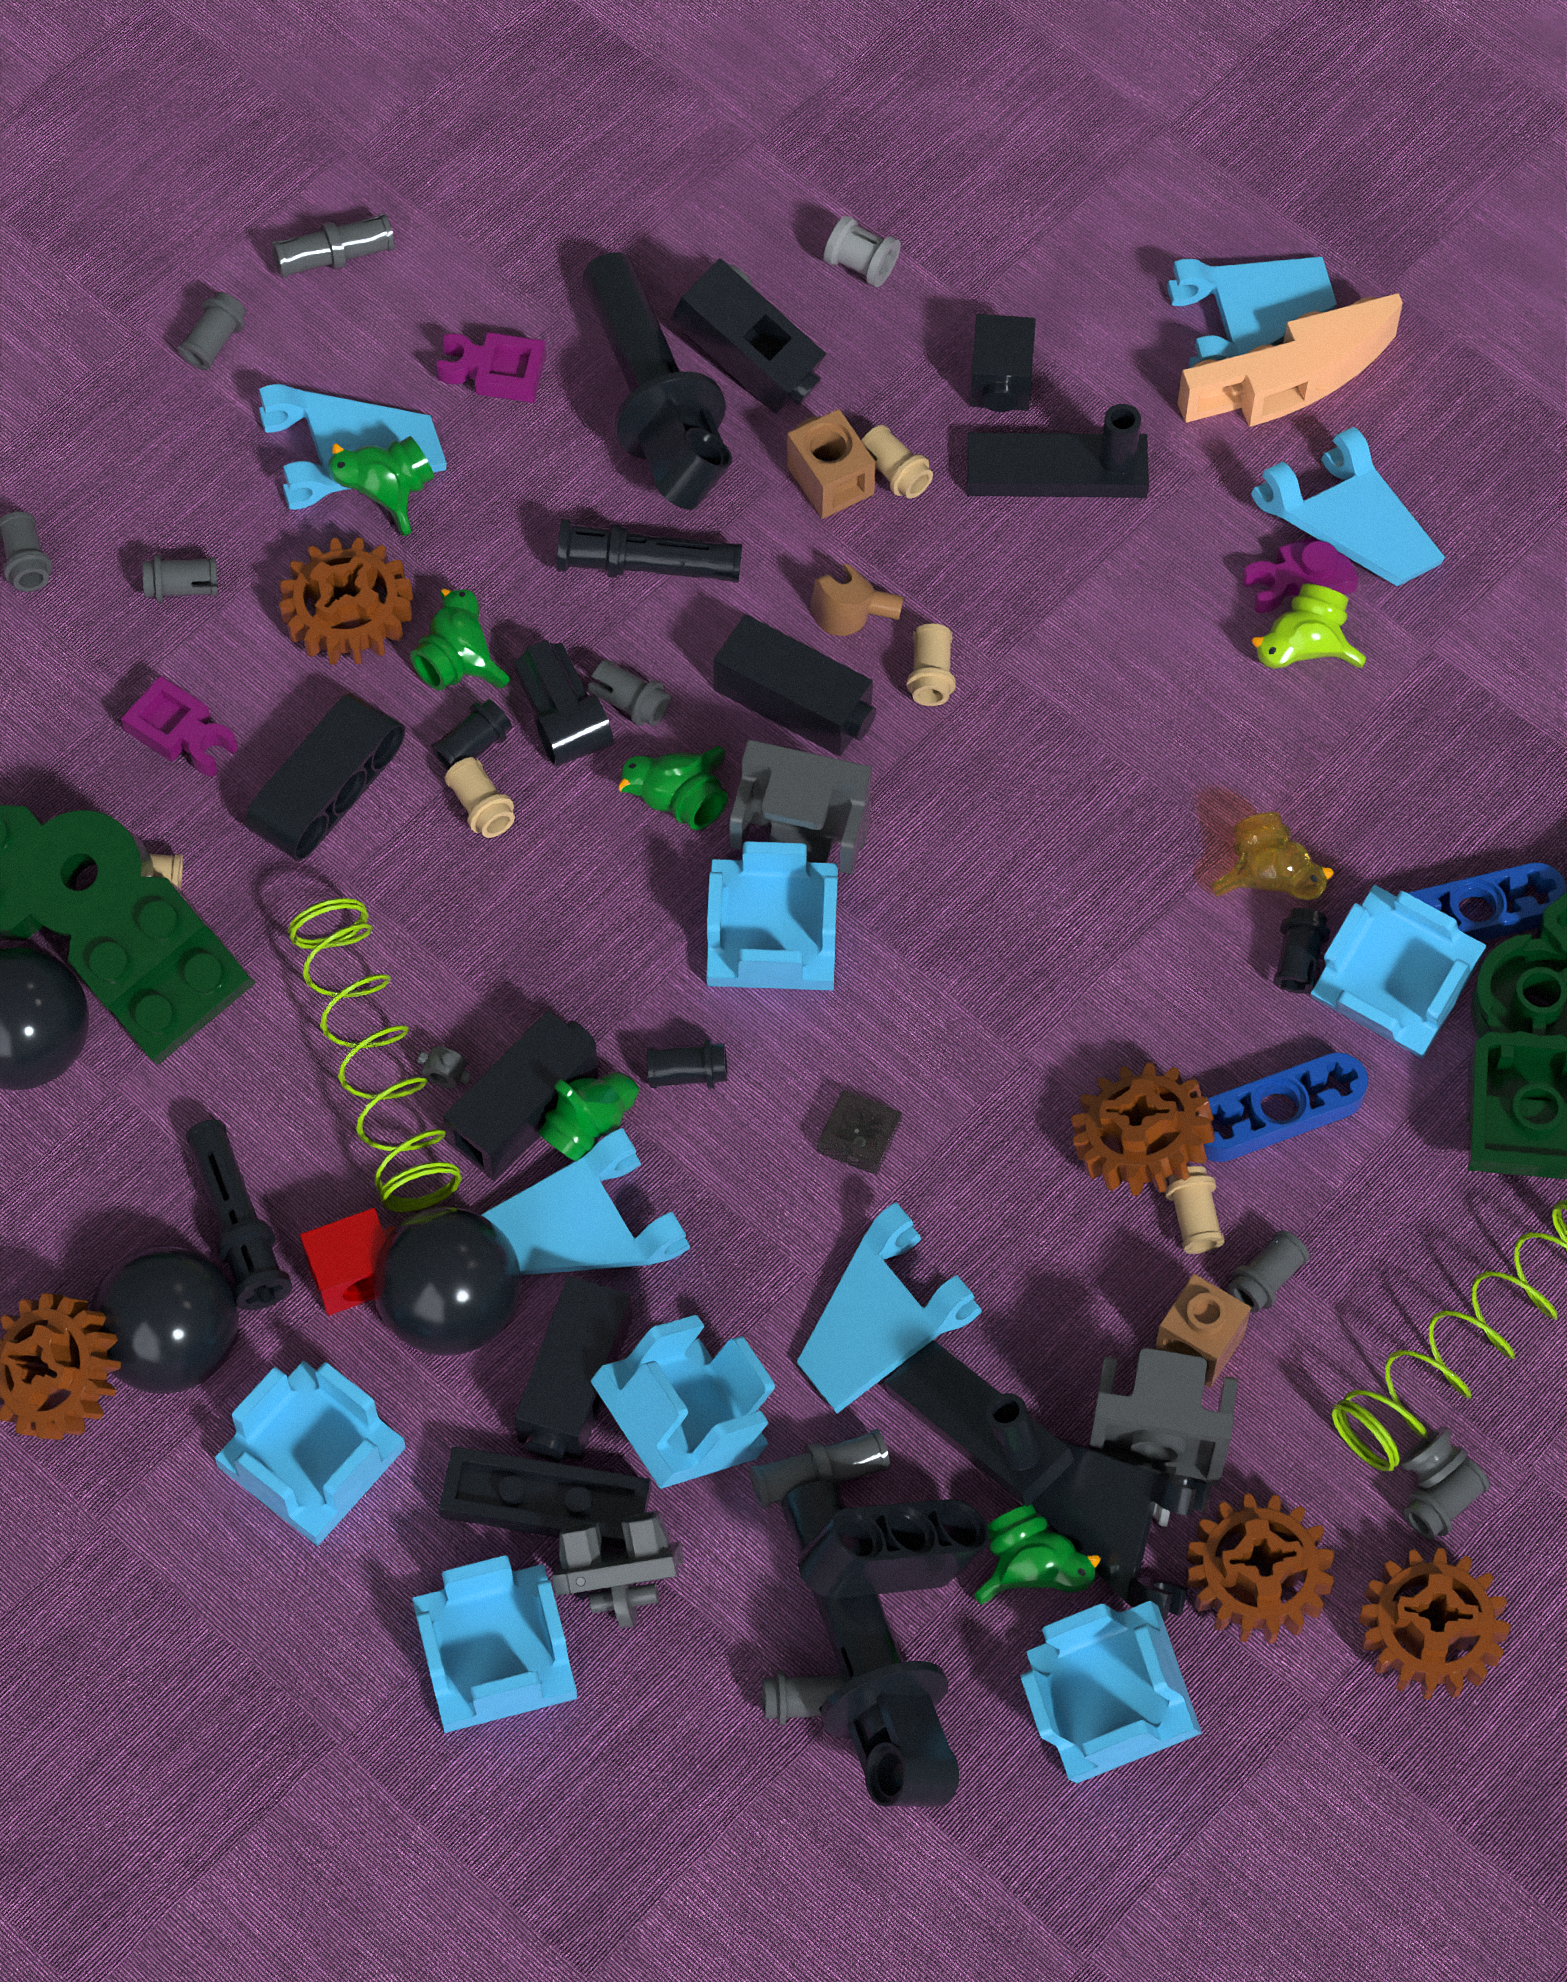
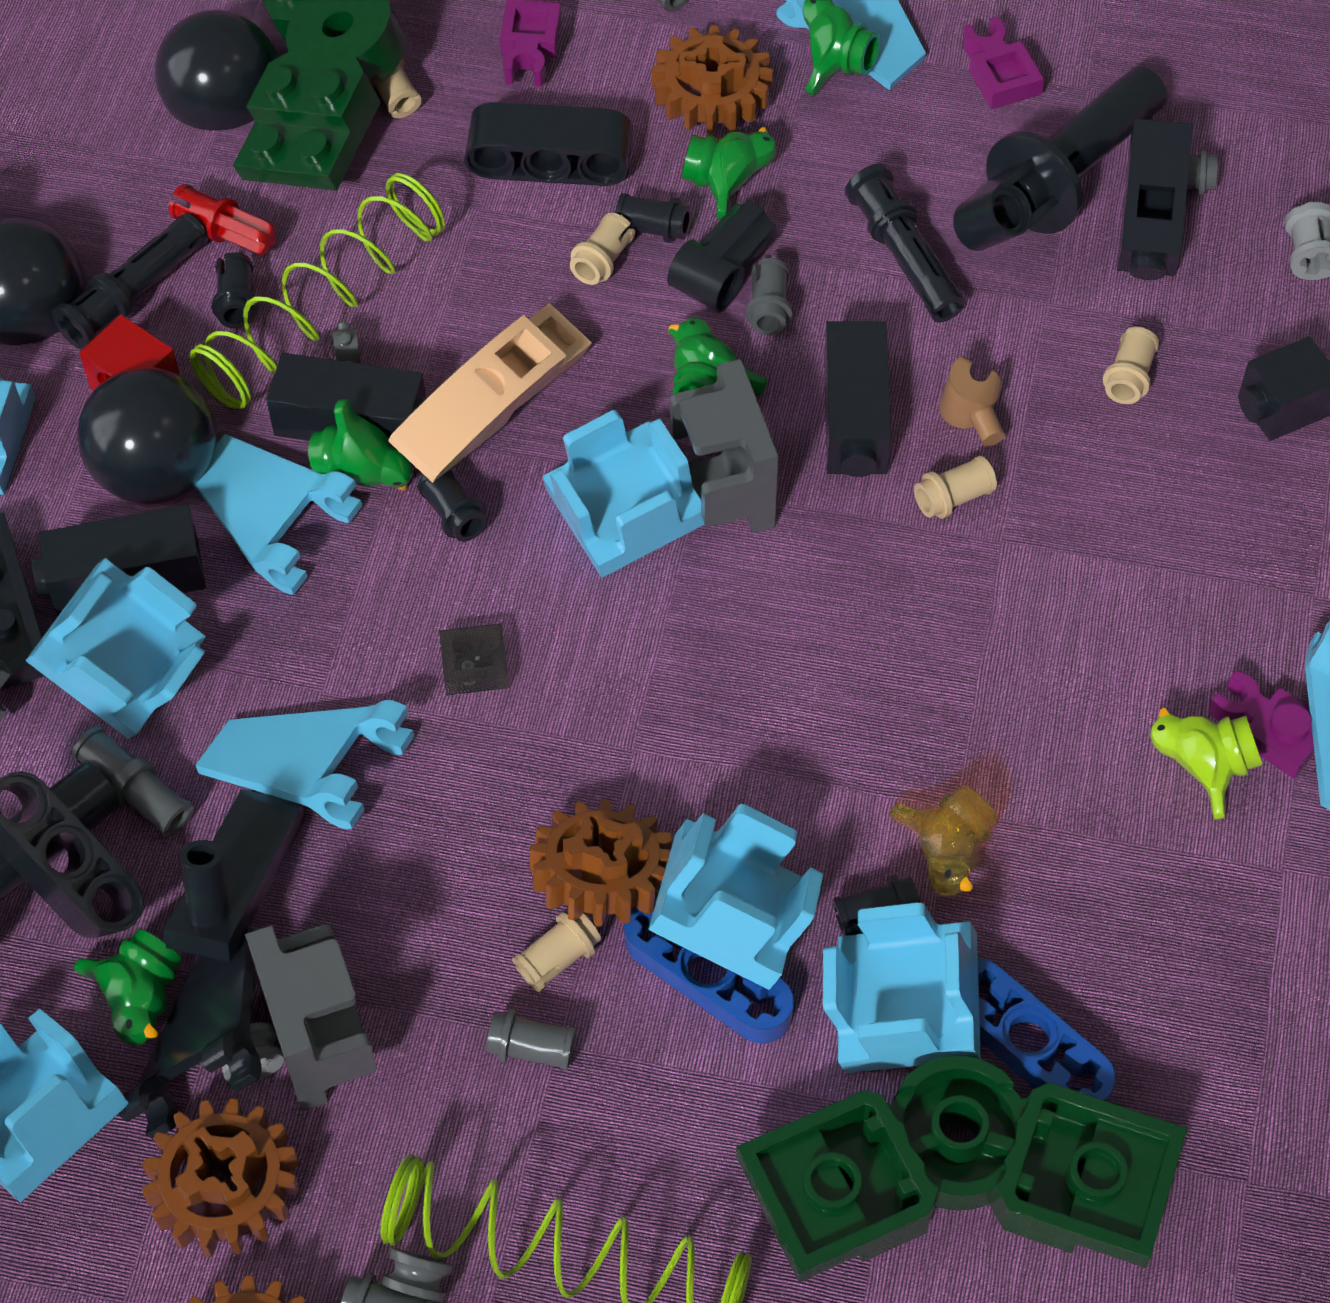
camera: 60 degrees right, 5 degrees down
medium nougat brick [787,409,875,519] -> none
black piece [967,404,1149,498] -> none
medium nougat brick [1155,1274,1251,1389] -> none
none -> red axle [168,184,277,255]
none -> black pin [211,252,259,329]
none -> light nougat slope [388,303,592,483]
none -> medium azure panel [649,804,823,990]

